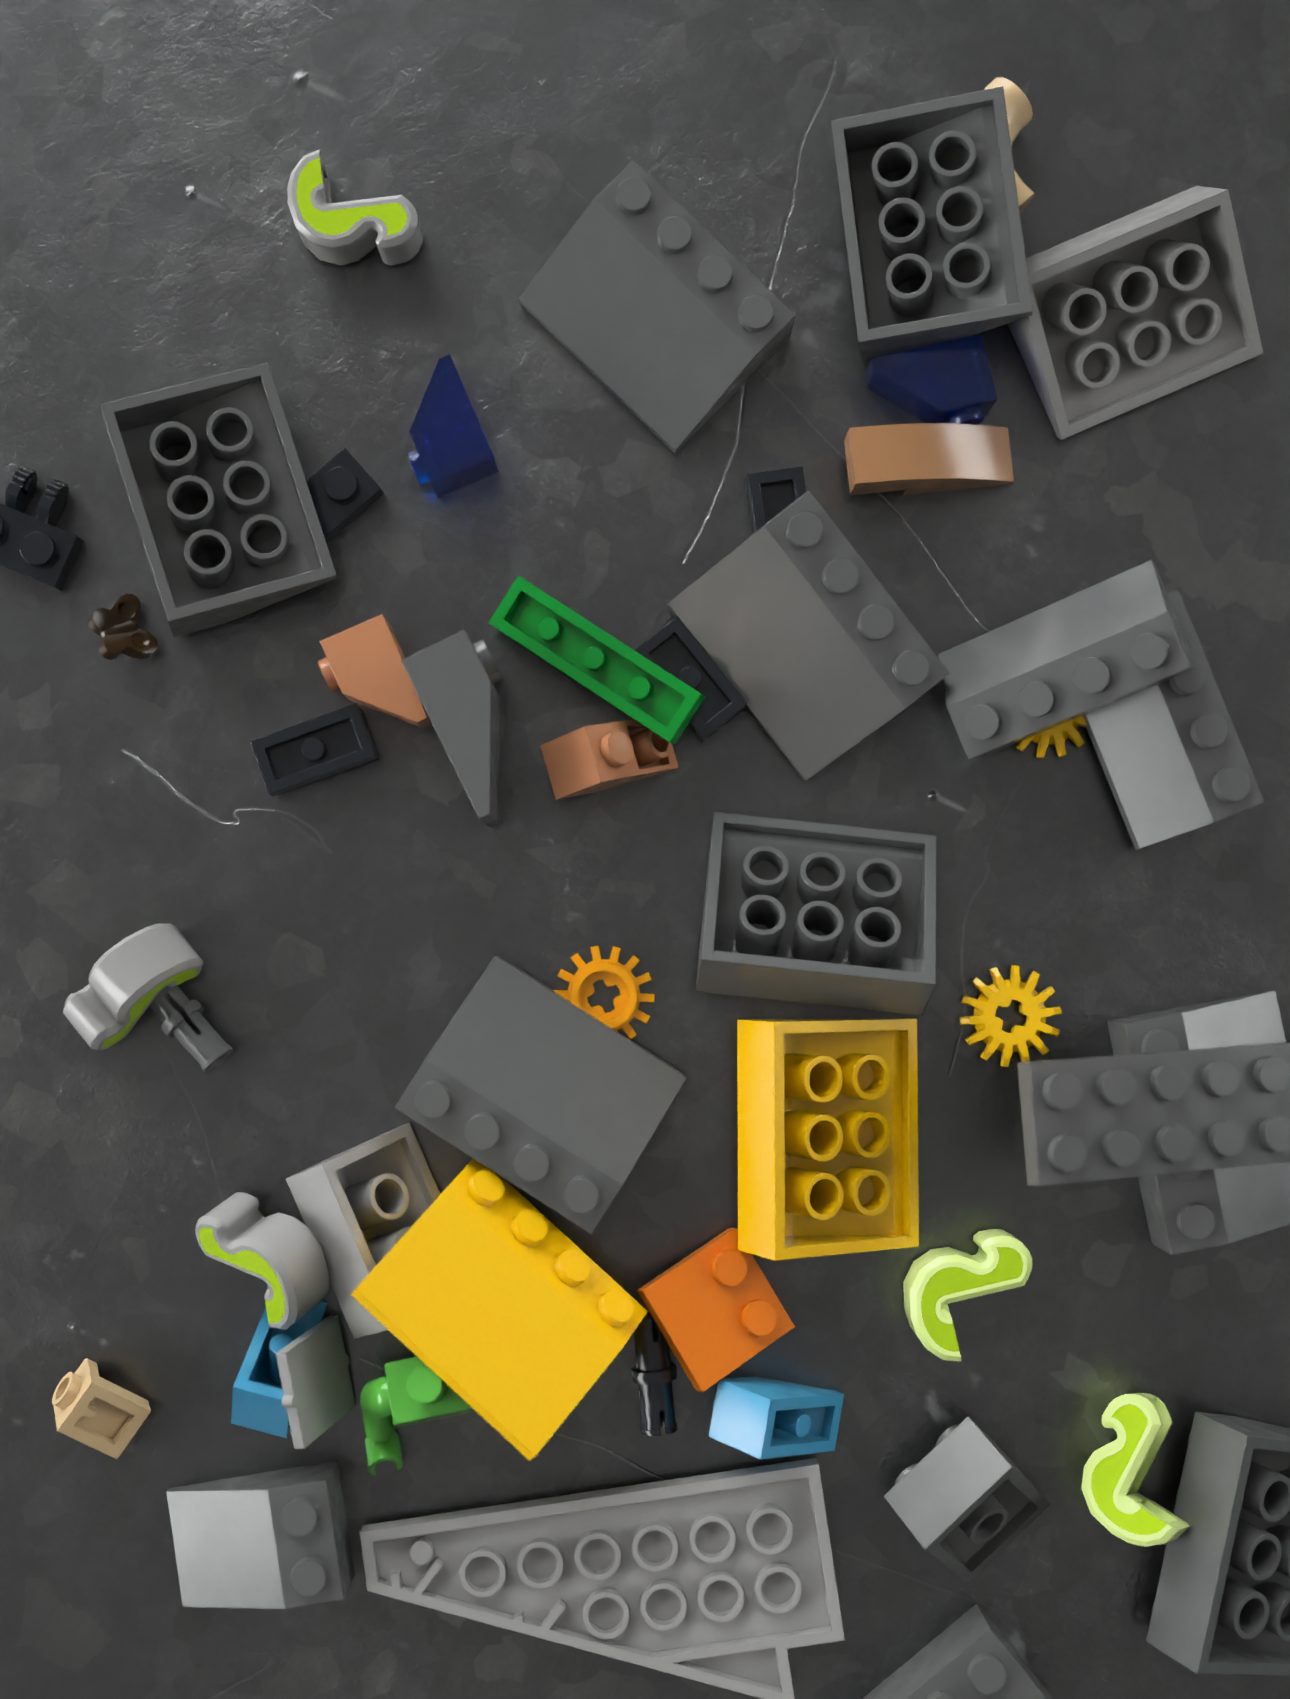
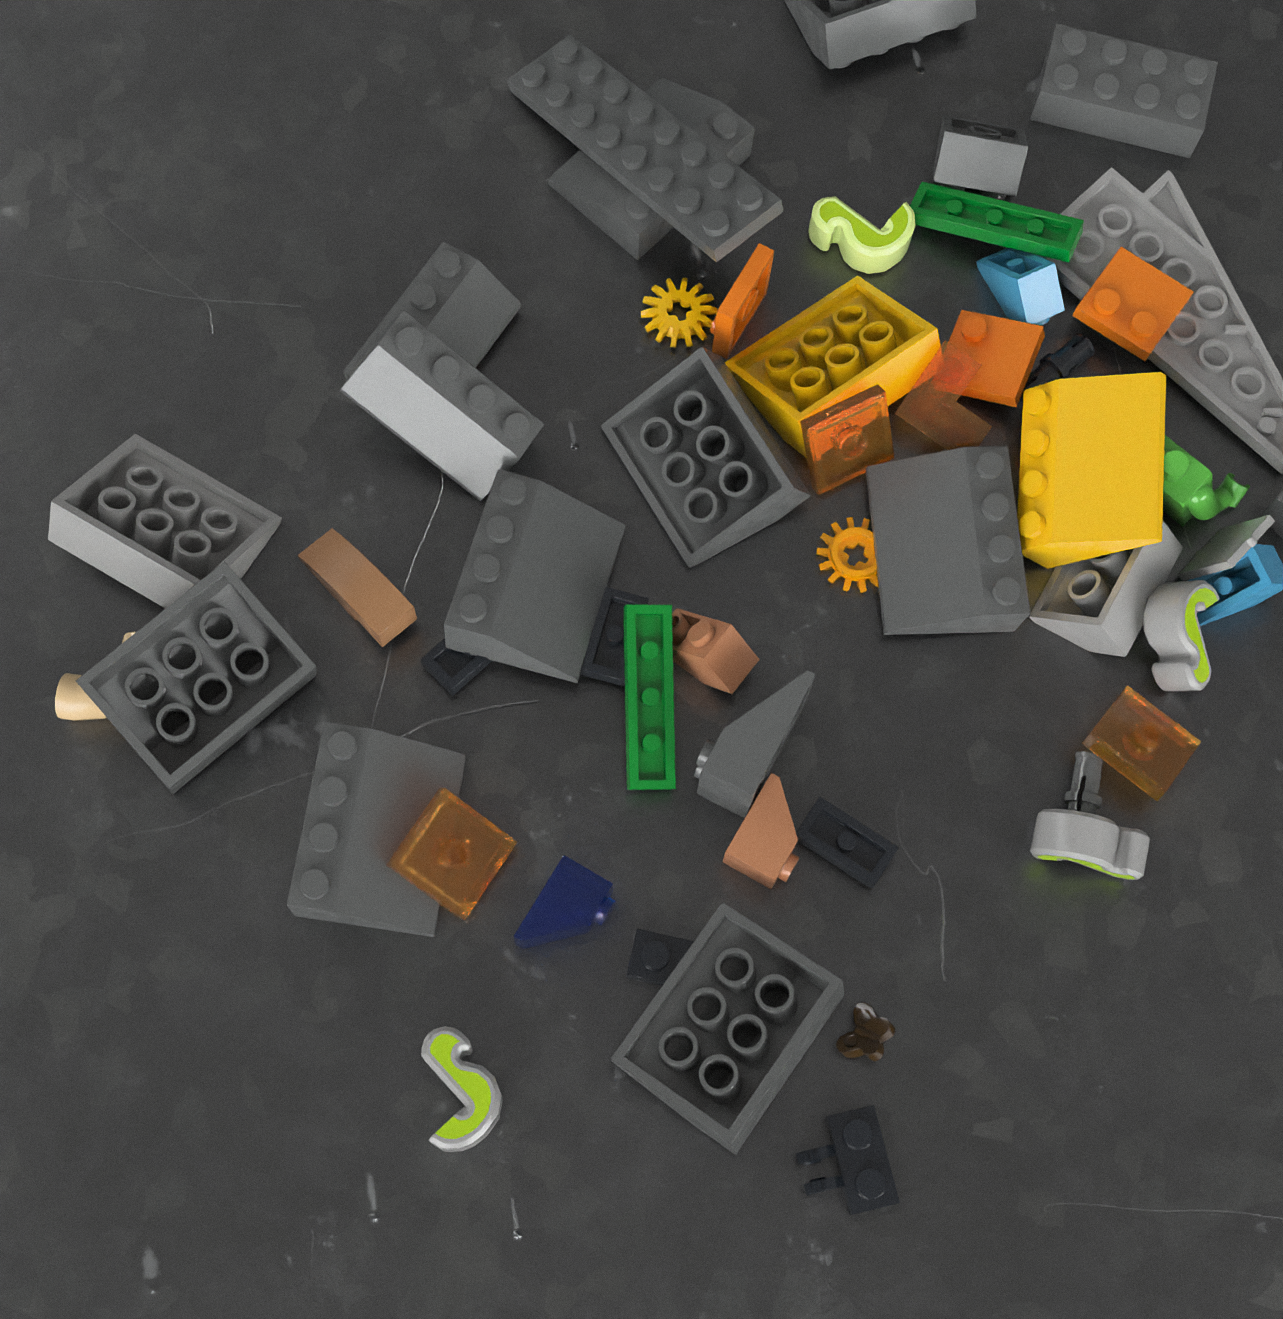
camera: 130 degrees left, 15 degrees down
clear blue slope [865,334,998,425] -> none
yellowish green animal [1081,1393,1190,1547] -> none
none -> clear orange plate [386,788,517,920]
none -> orange plate [710,243,774,359]
none -> clear orange plate [800,384,895,495]
none -> clear orange plate [895,340,992,450]
none -> green plate [910,182,1084,263]
none -> orange plate [1072,247,1194,361]
none -> clear orange plate [1082,685,1202,801]

